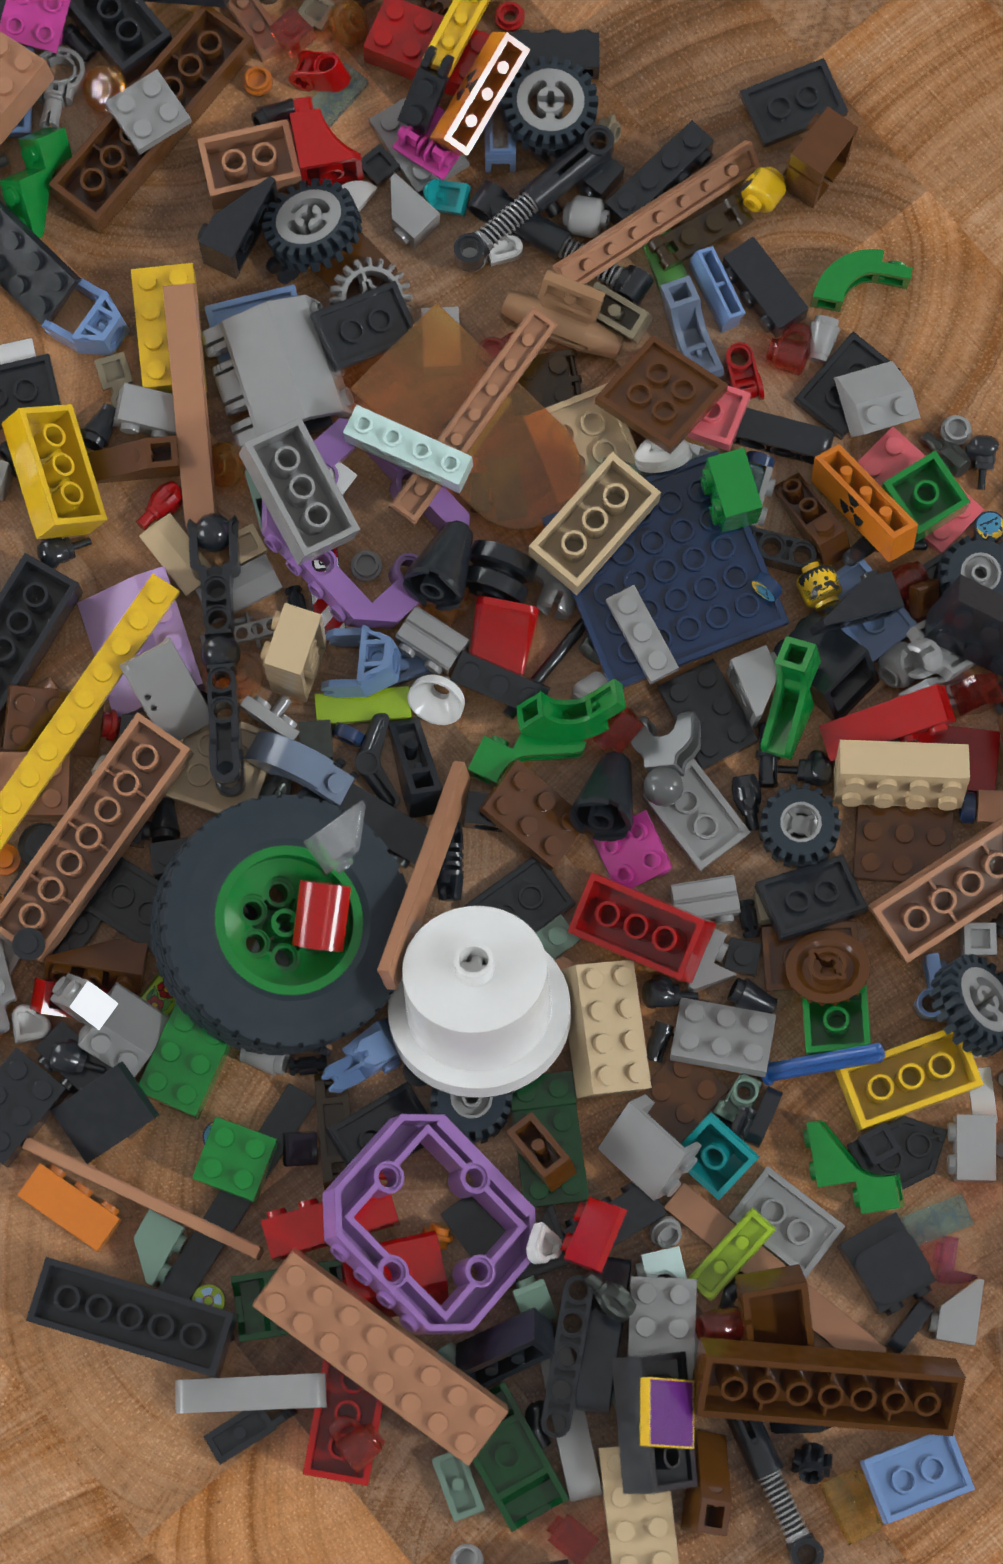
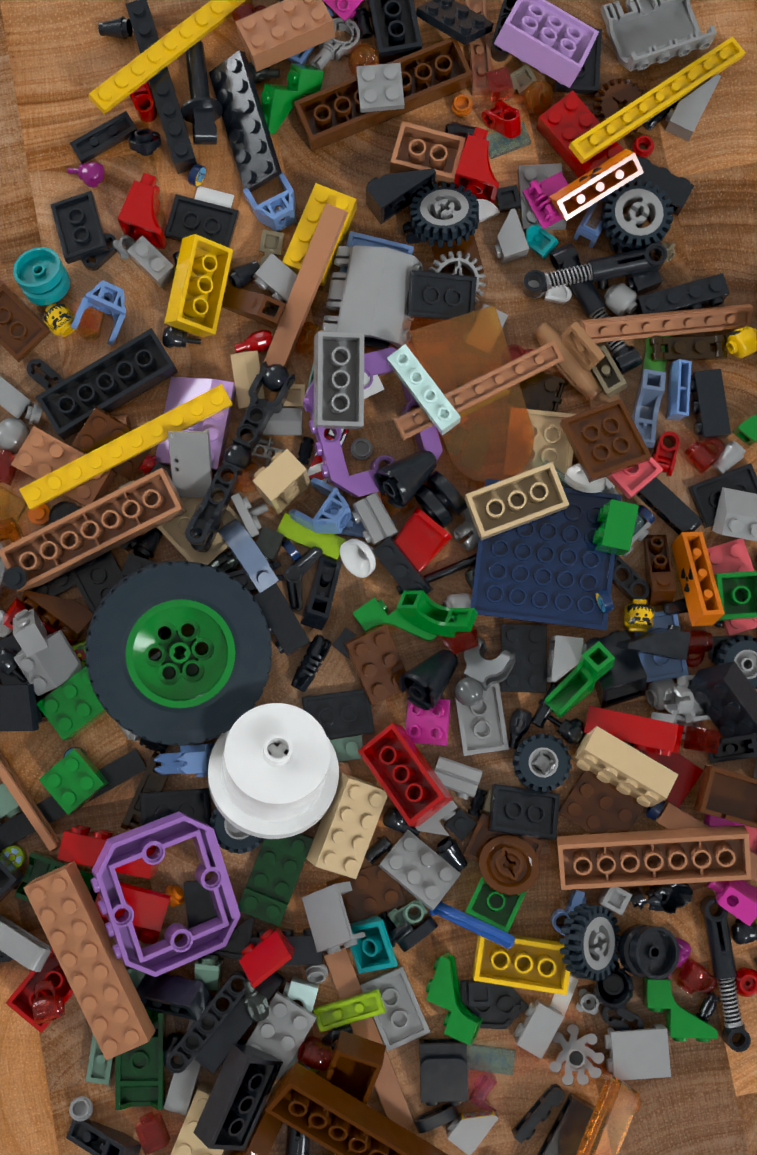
camera: 30 degrees right, 5 degrees up
black tile [282,1131,318,1167] -> none
red brick [292,880,351,952] -> none
clear slope [303,800,366,874] -> none
nougat tile [377,761,472,990] -> none
black hinge [397,45,454,134] -> none
reddish brown brick [506,1112,577,1193] -> none
white tile [526,1222,562,1264] -> none
light grey plate [606,585,679,684] -> none
dark purple tile [640,1377,694,1449] -> none
reddish brown tile [909,578,939,618] -> none

